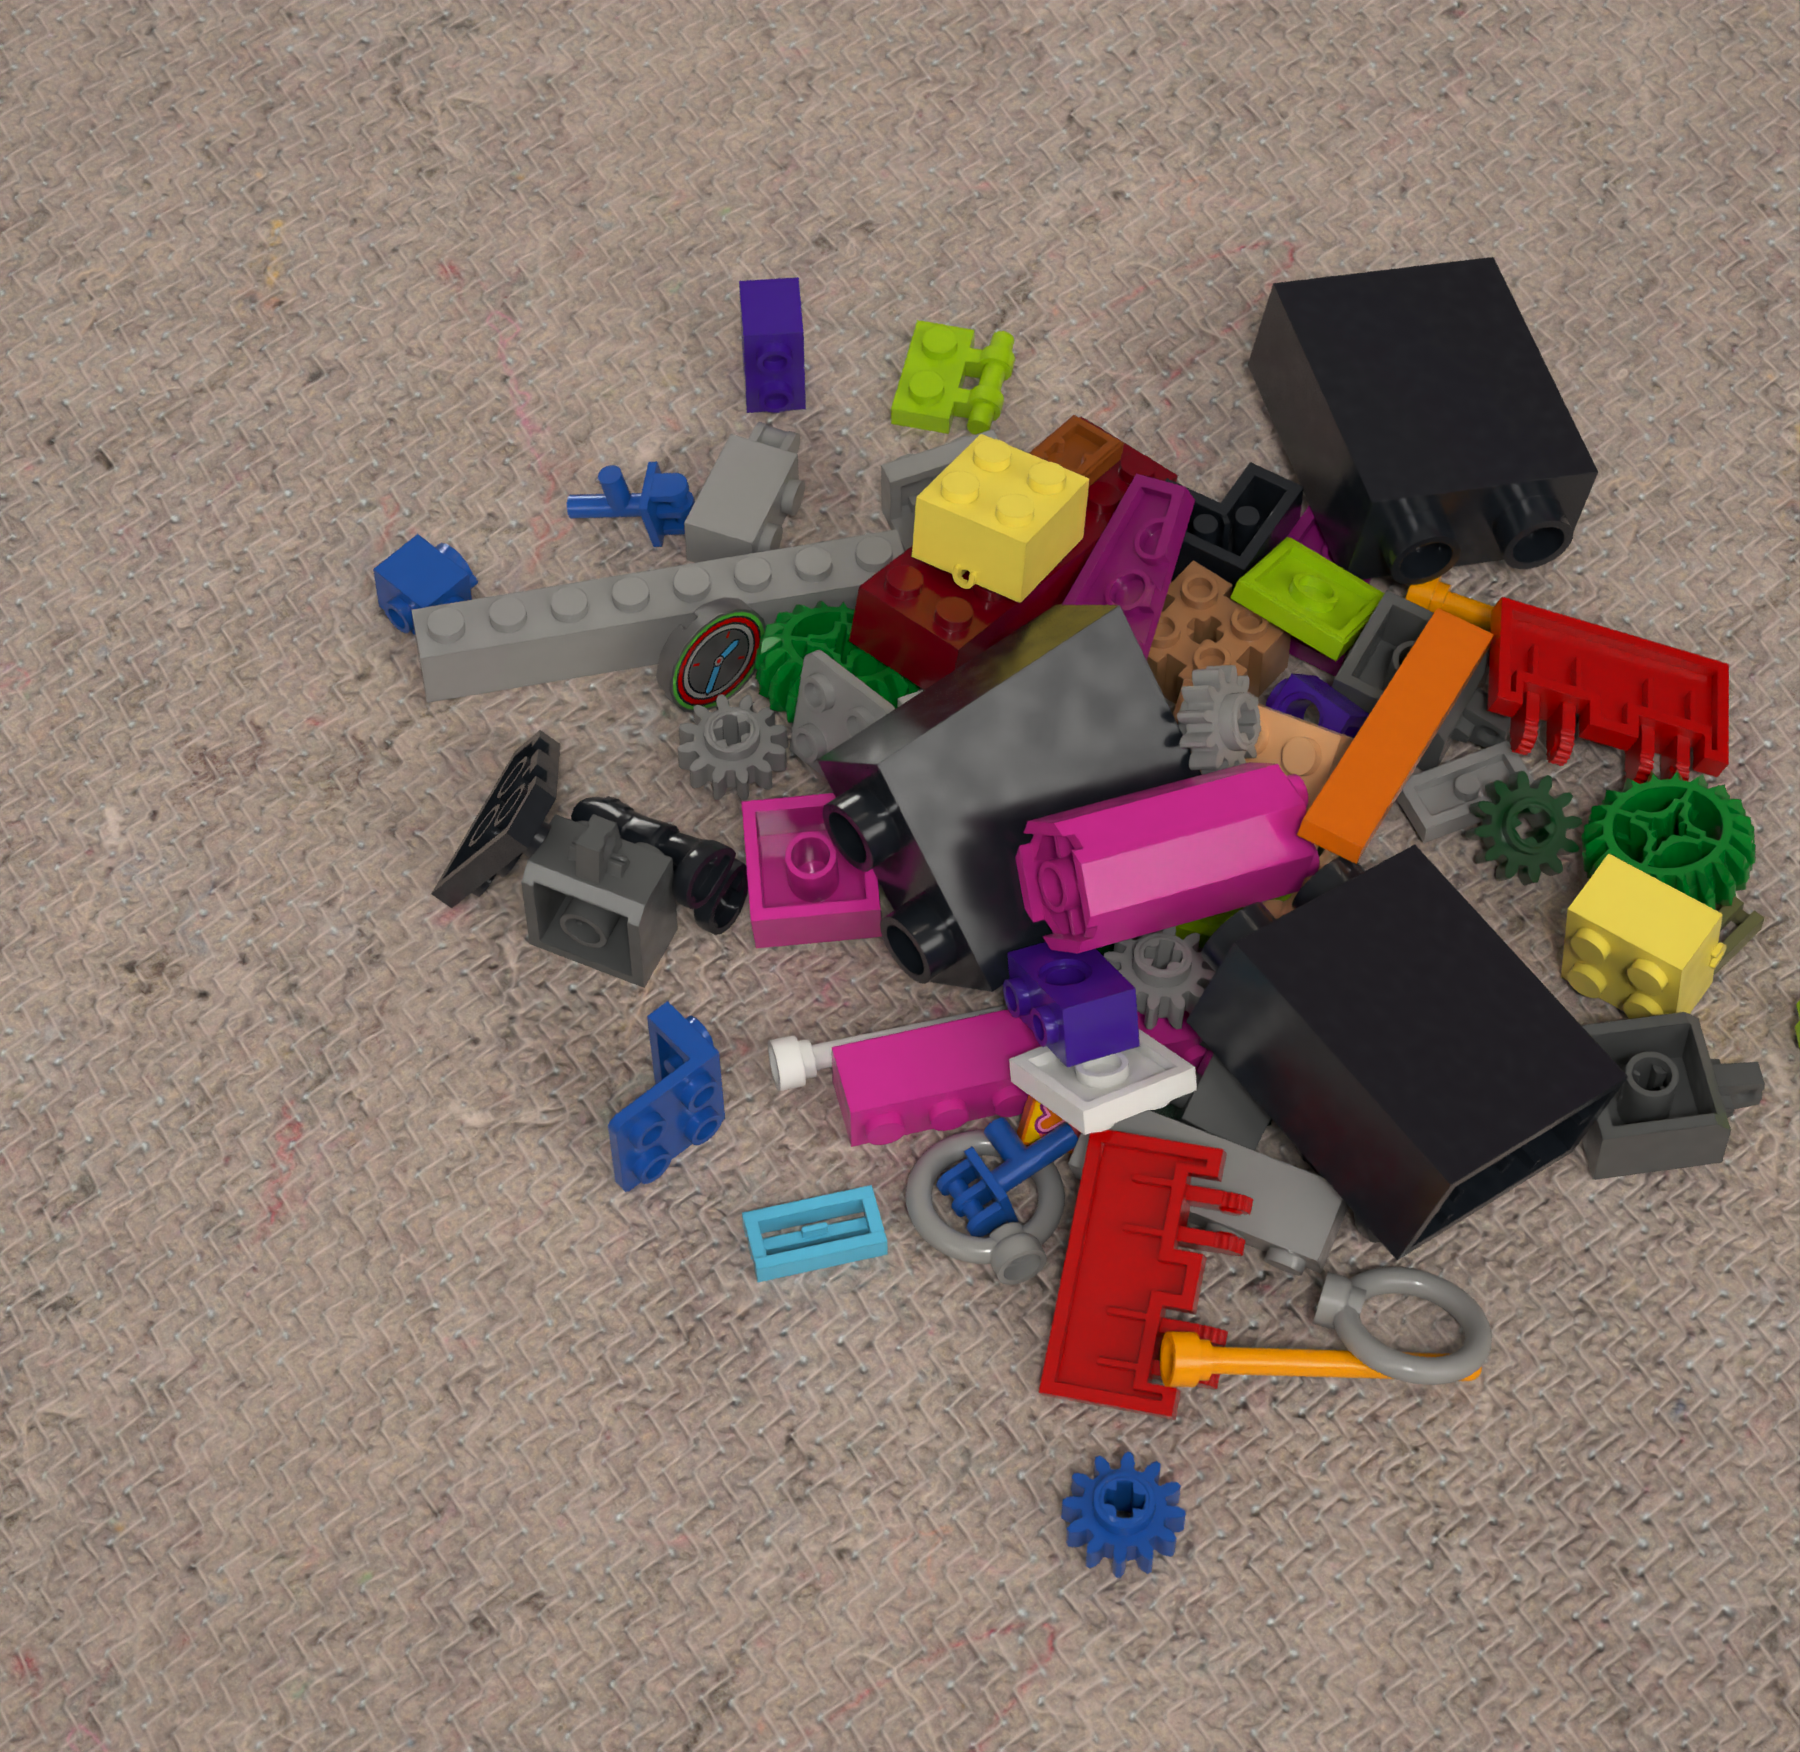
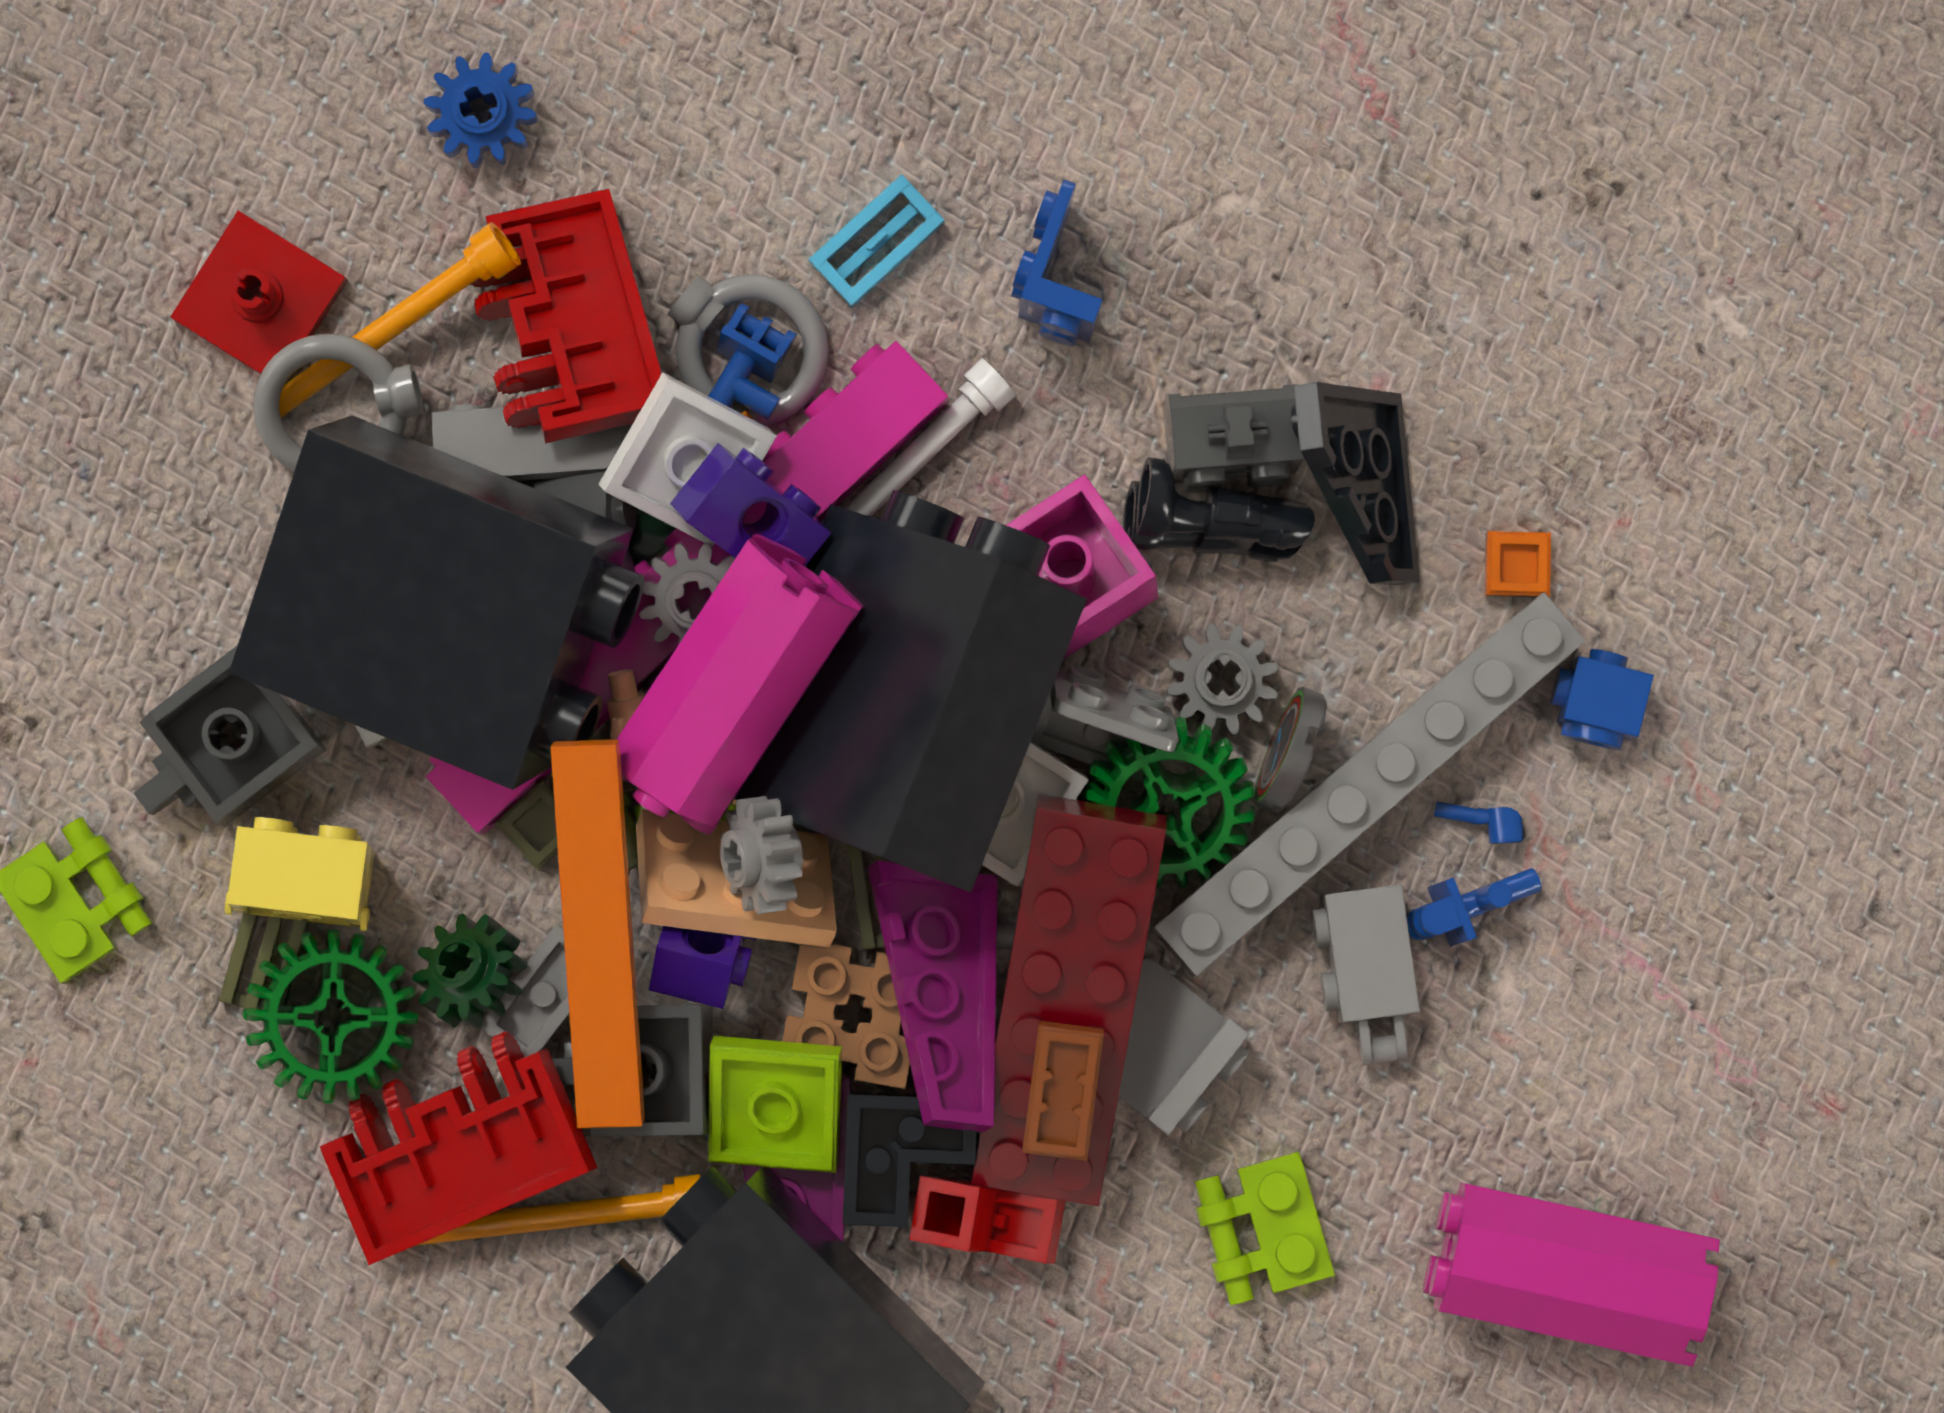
camera: 145 degrees right, 30 degrees up
dark purple brick [739,277,806,413] -> none
light yellow brick [912,434,1089,603] -> none
none -> red tile [170,210,348,375]
none -> red brick [909,1176,1066,1264]
none -> dark pink brick [1423,1182,1720,1367]
none -> blue hand [1434,801,1523,844]
none -> orange tile [1484,531,1551,598]

